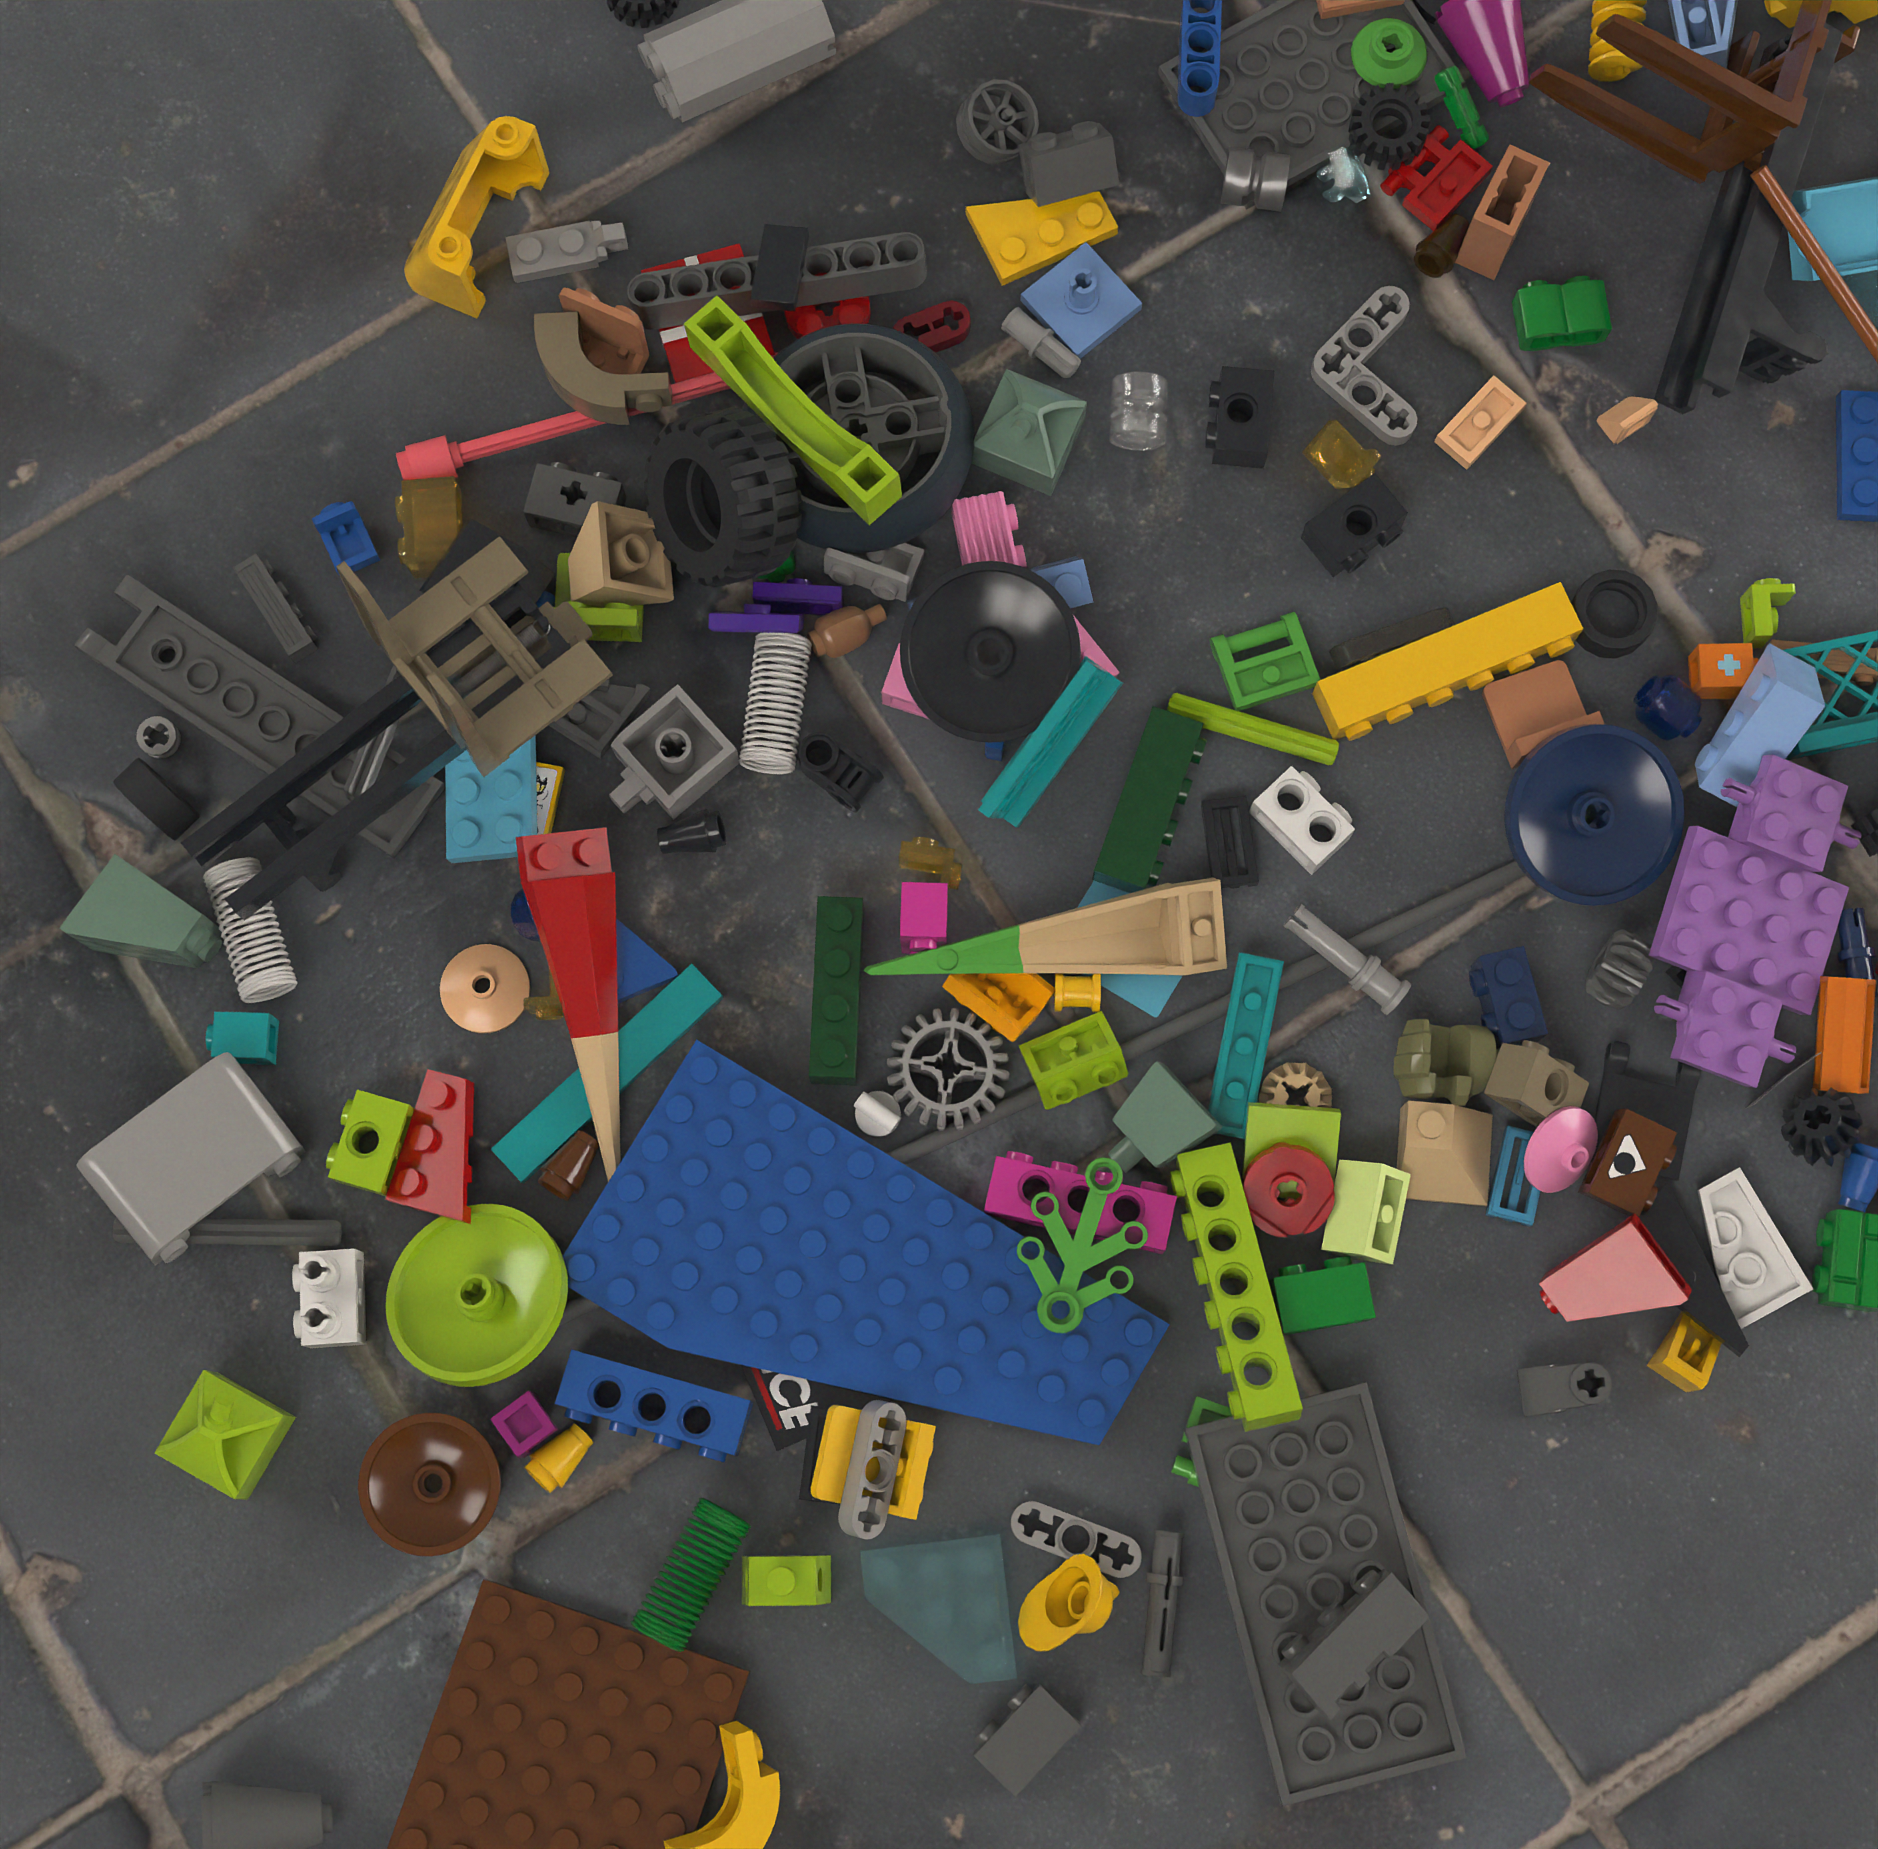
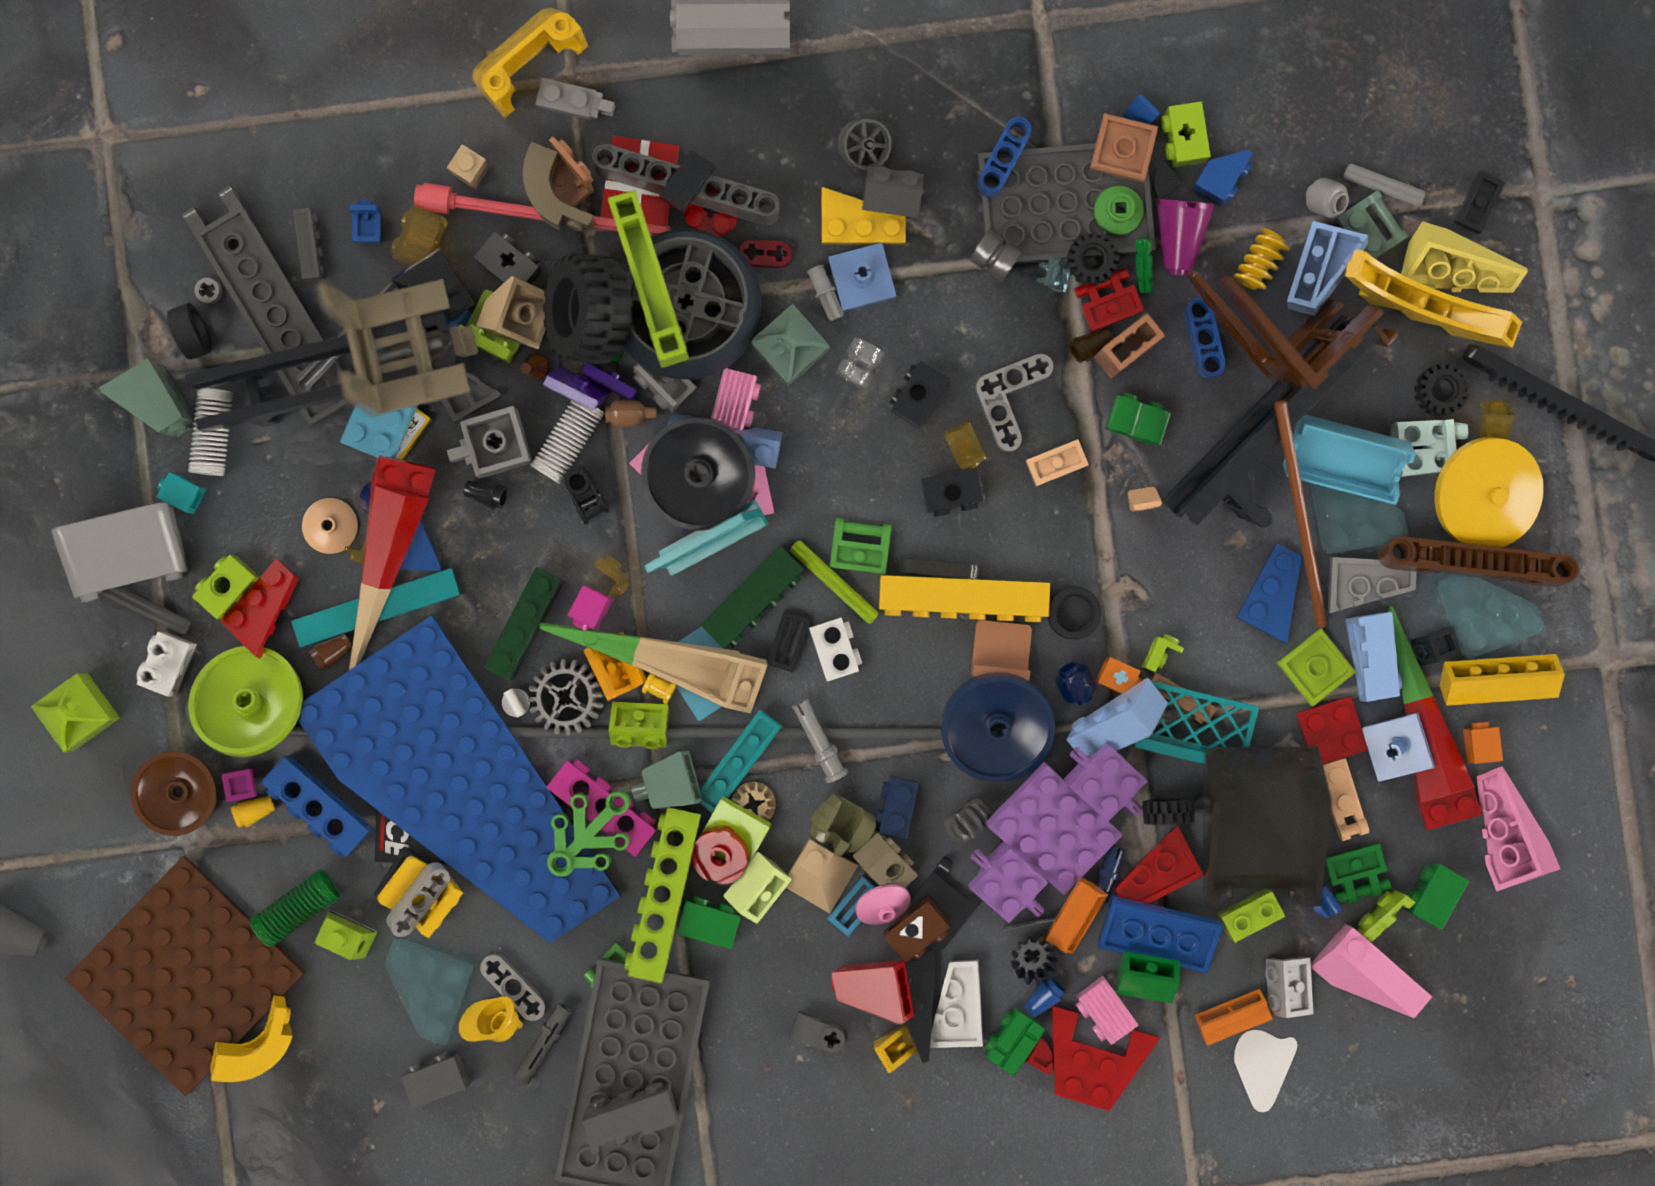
camera: 20 degrees right, 10 degrees up
none -> tan brick [447,144,491,190]
none -> reddish brown rock [521,353,549,380]
none -> blue beam [1183,297,1225,380]

